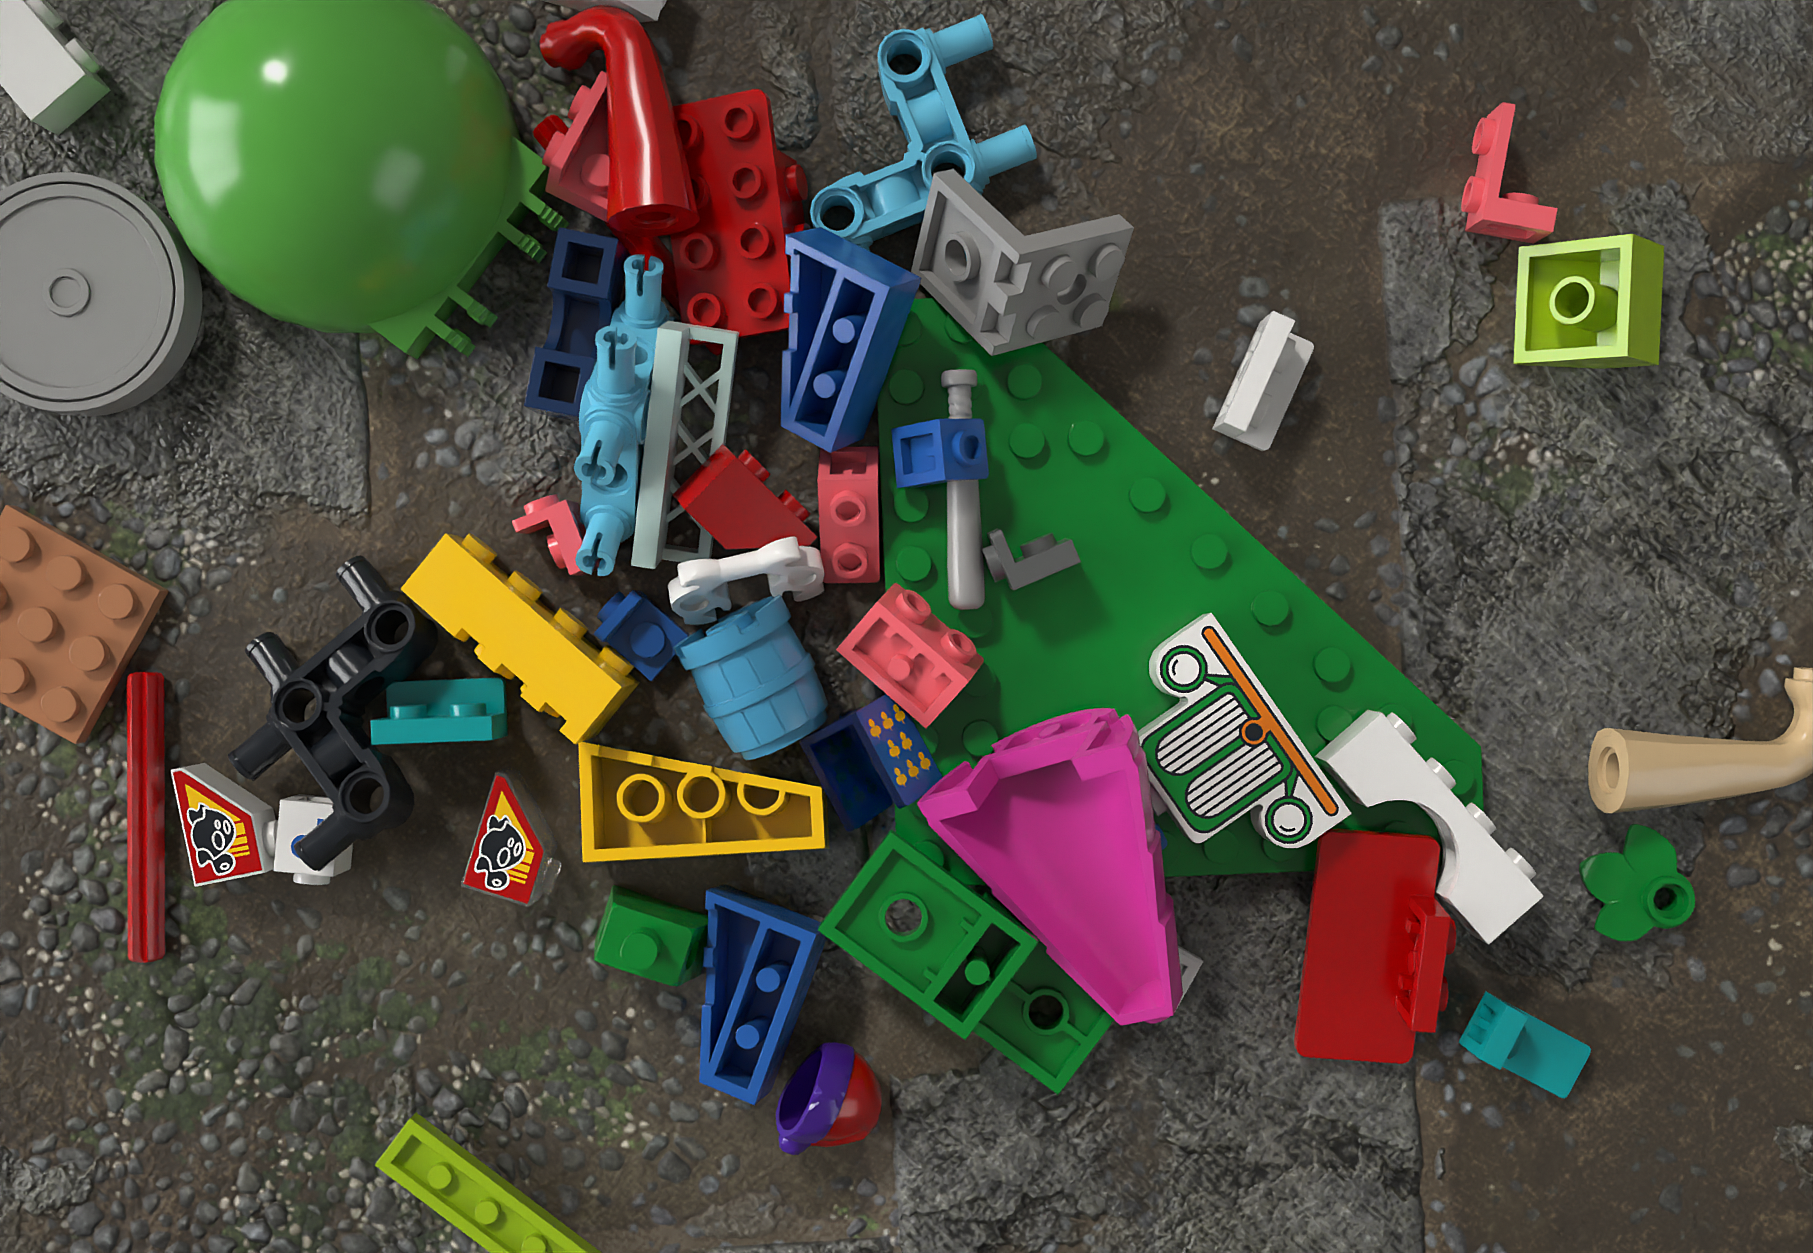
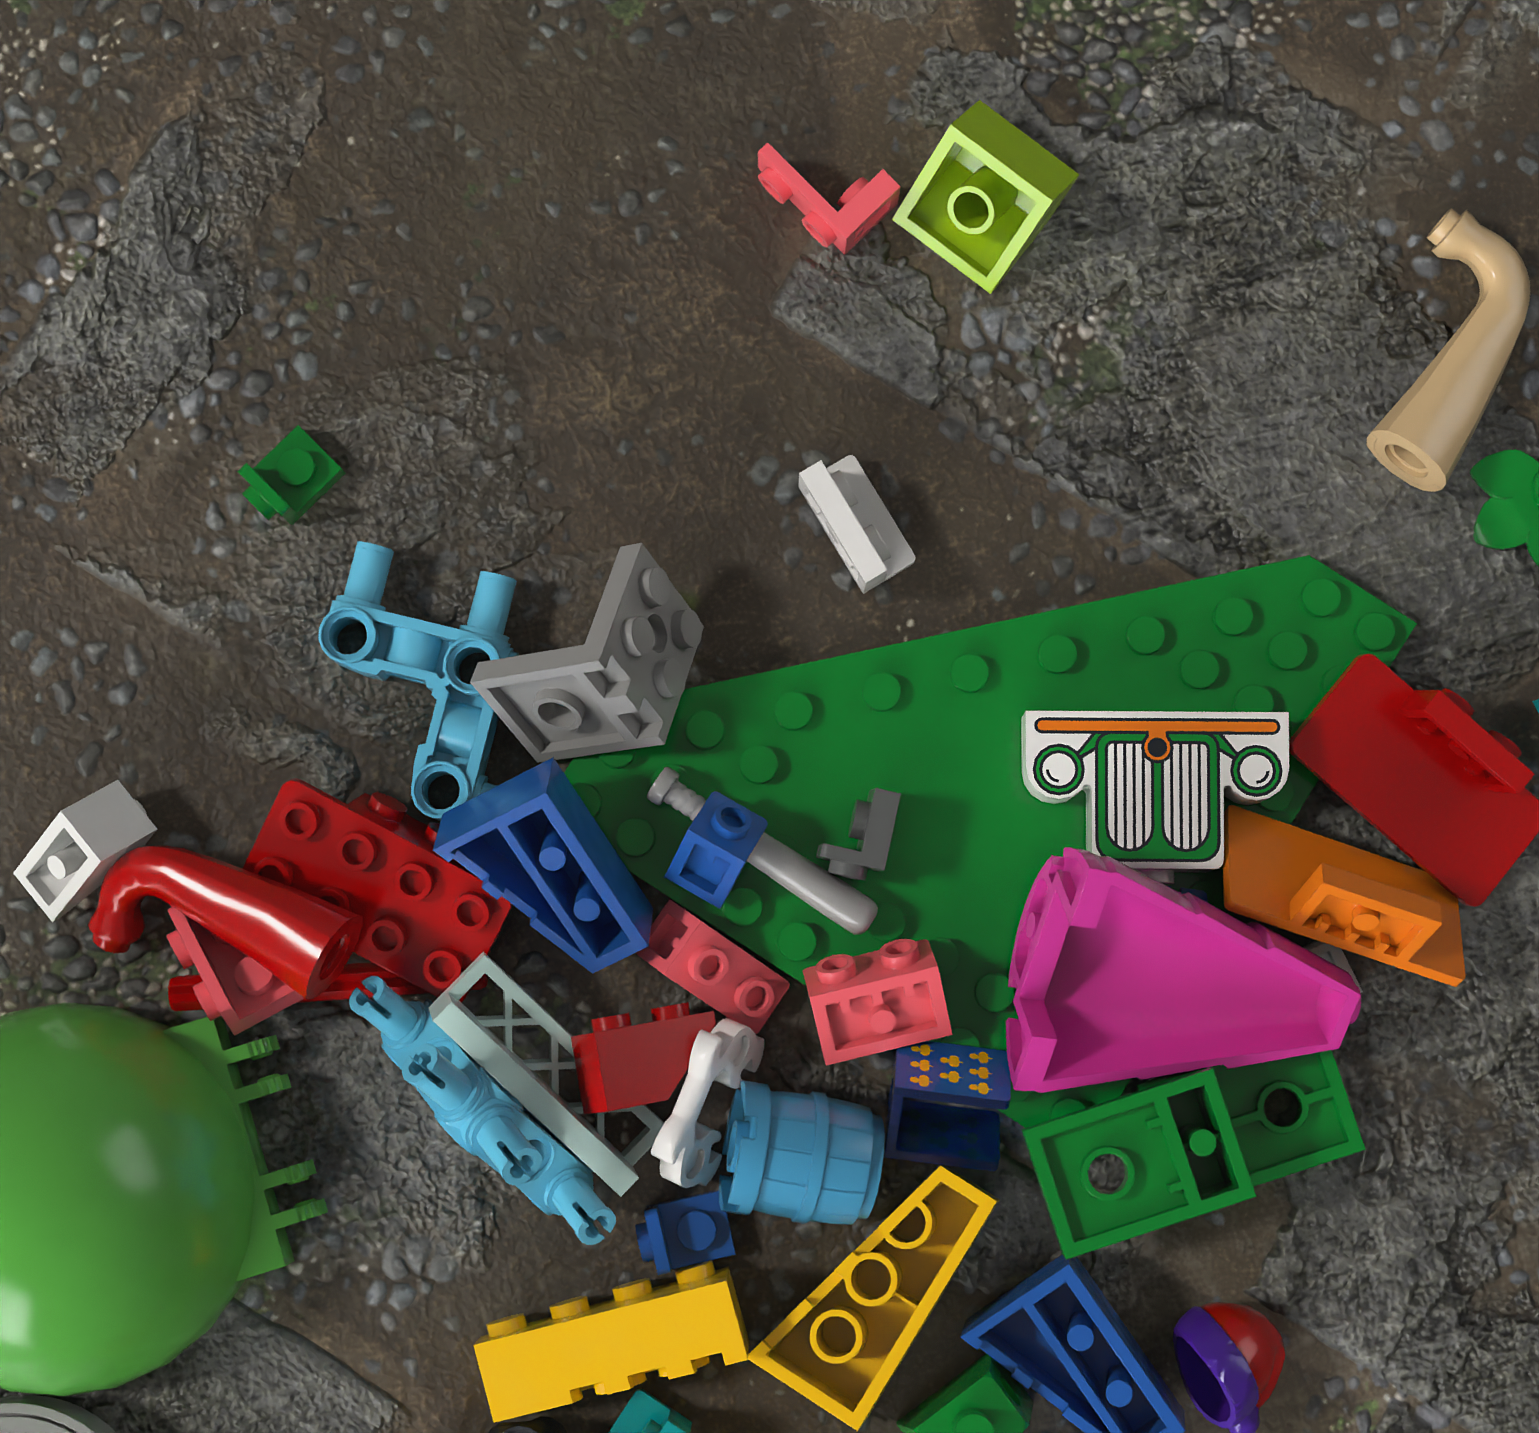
camera: 45 degrees left, 5 degrees down
coral bracket [512,494,600,576] -> none
dark blue arch [524,227,629,422] -> none
white arch [1314,710,1543,944] -> none
none -> orange bracket [1223,805,1466,987]

